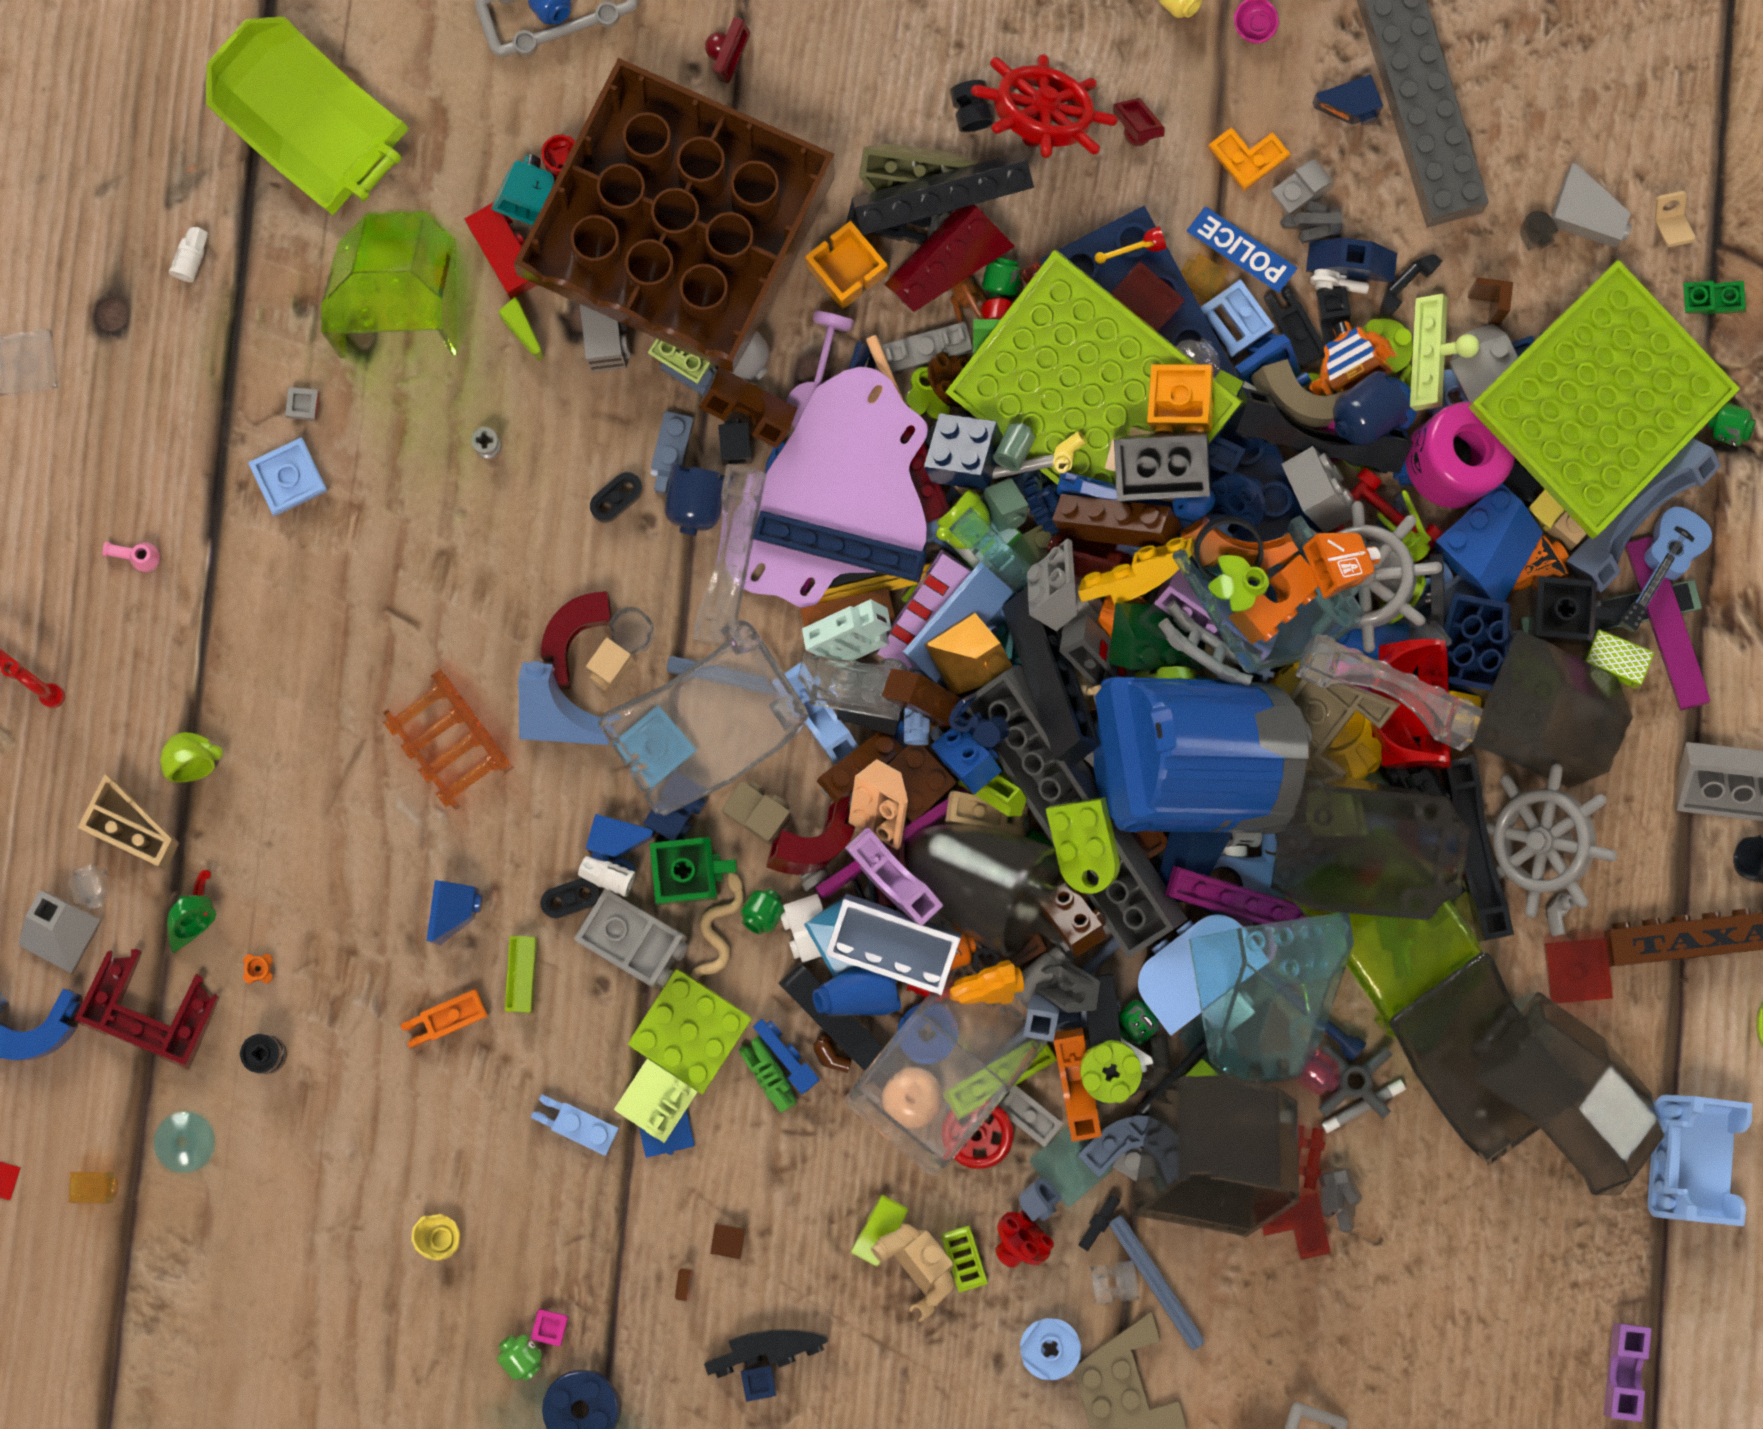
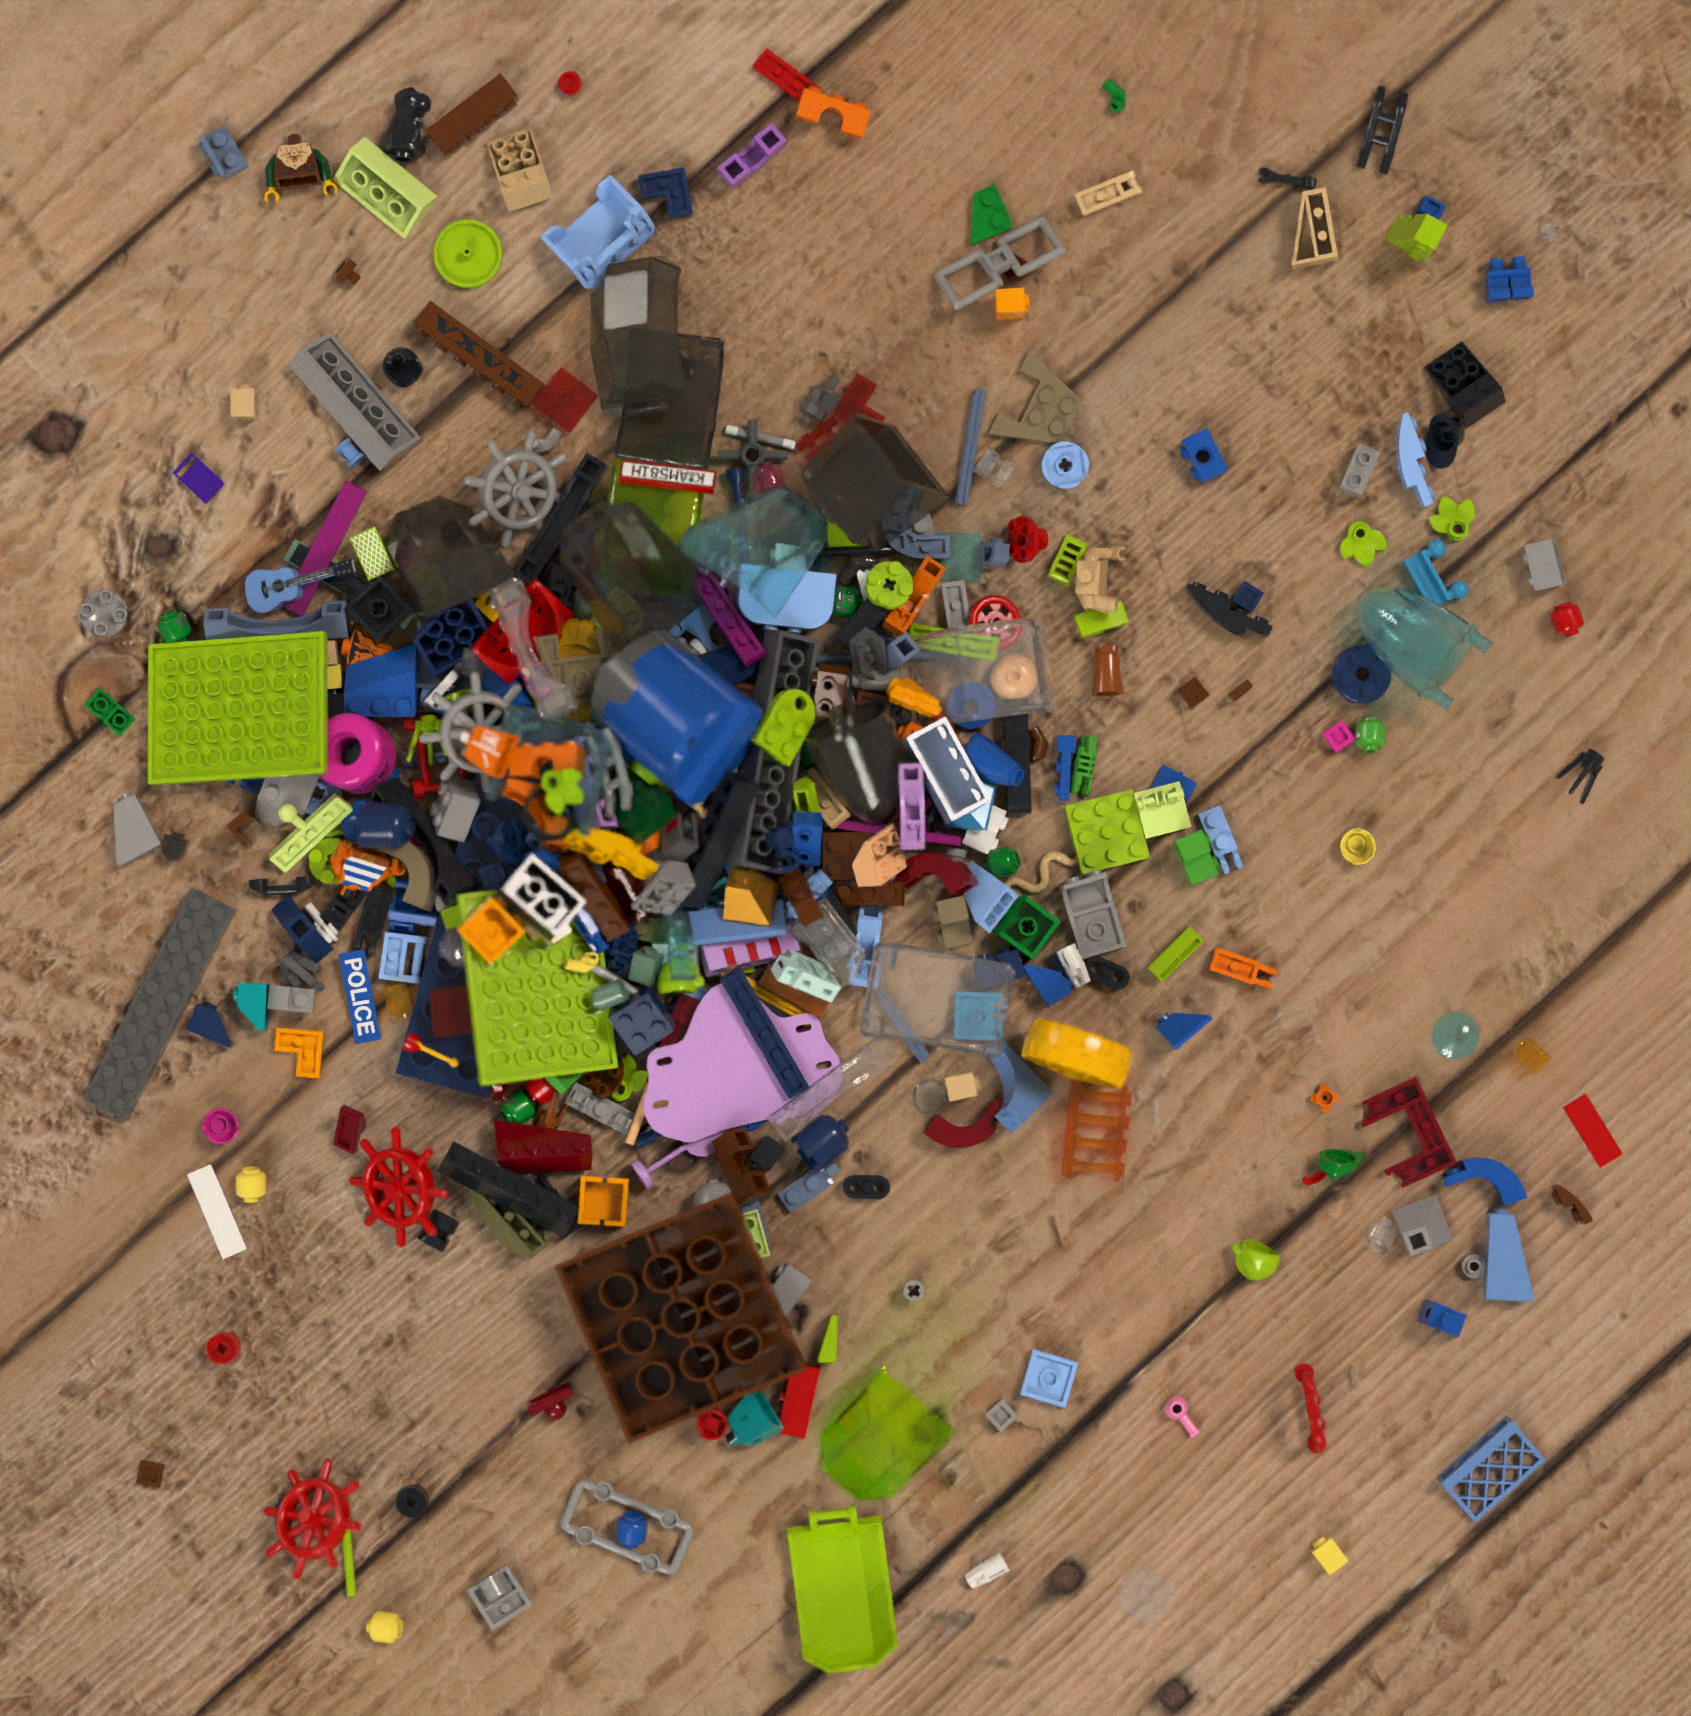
camera: 145 degrees left, 5 degrees up
tan wedge [77,774,179,870] -> none
black wheel [240,1034,287,1074] -> none
black bar [1078,1194,1121,1252] -> none
tan bracket [1654,191,1695,247] -> none
none -> teal slope [233,983,270,1031]
none -> medium blue bush [334,438,365,469]
none -> tile [619,459,717,494]
none -> dark blue plate [638,167,693,219]
none -> light blue slope [964,861,1018,933]
none -> yellow wheel [1022,1018,1133,1089]
none -> dark orange plant [1092,645,1124,697]
none -> bright green brick [1172,830,1220,886]

